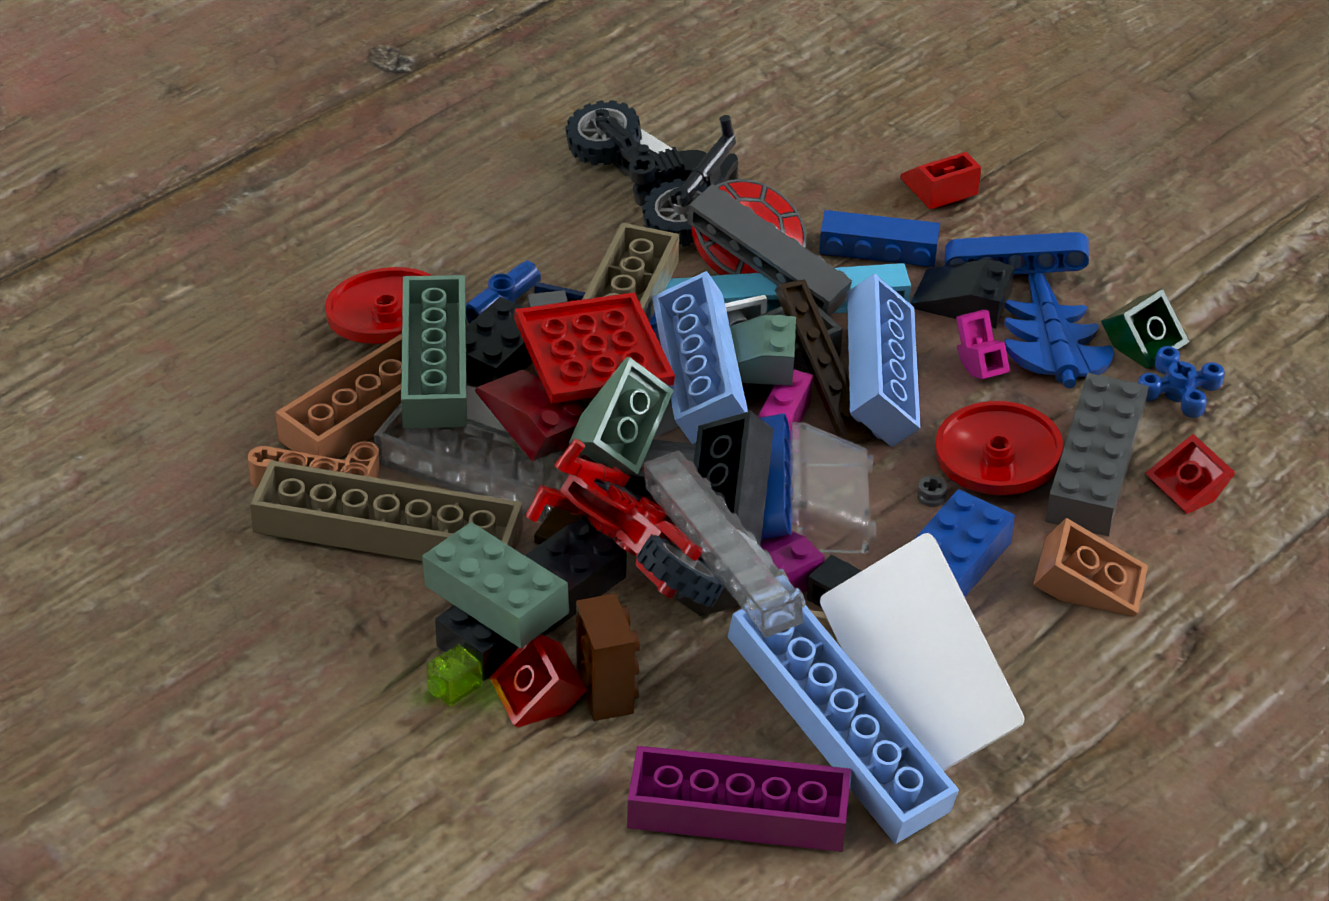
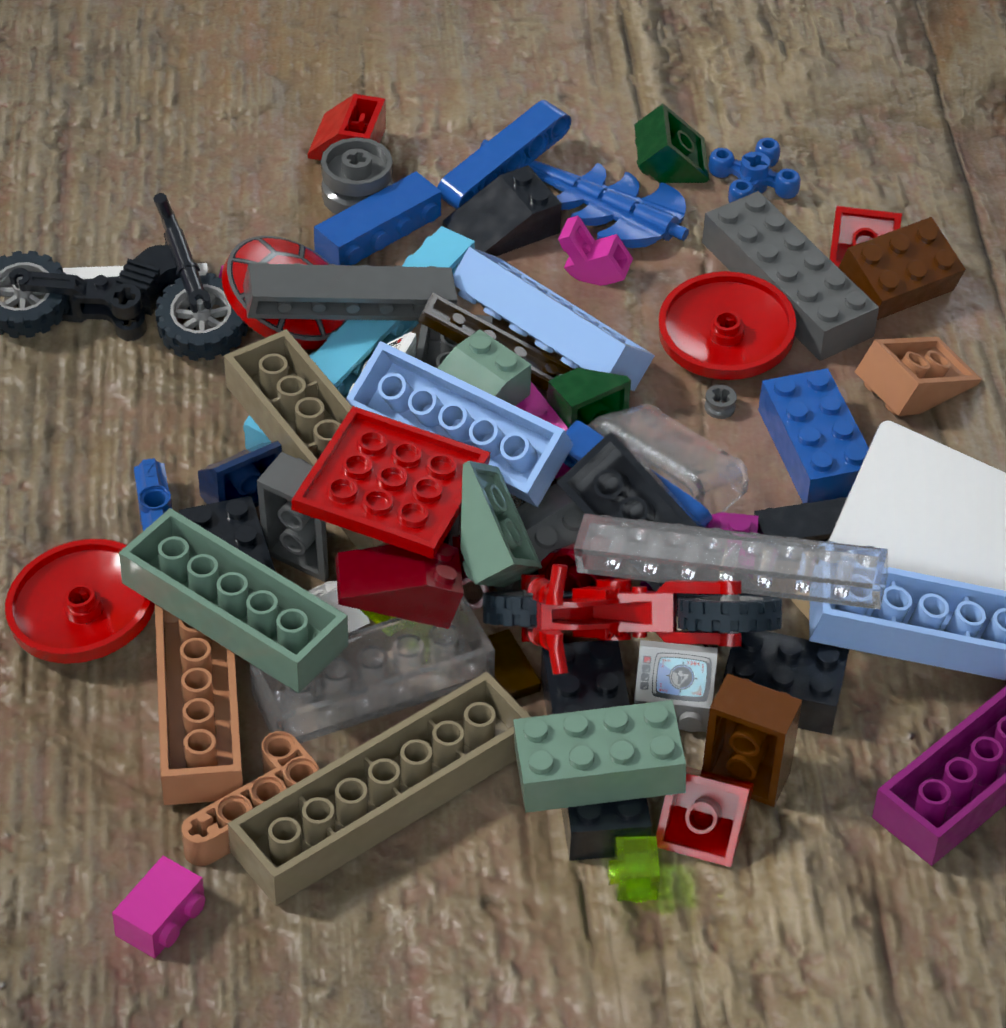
camera: 50 degrees left, 5 degrees up
none -> dark pink brick [112,855,205,959]
none -> dark grey wheel [321,137,393,214]
none -> dark green slope [547,368,631,437]
none -> slope [634,640,718,732]
none -> black brick [721,631,849,735]
none -> reddish brown brick [838,217,966,320]

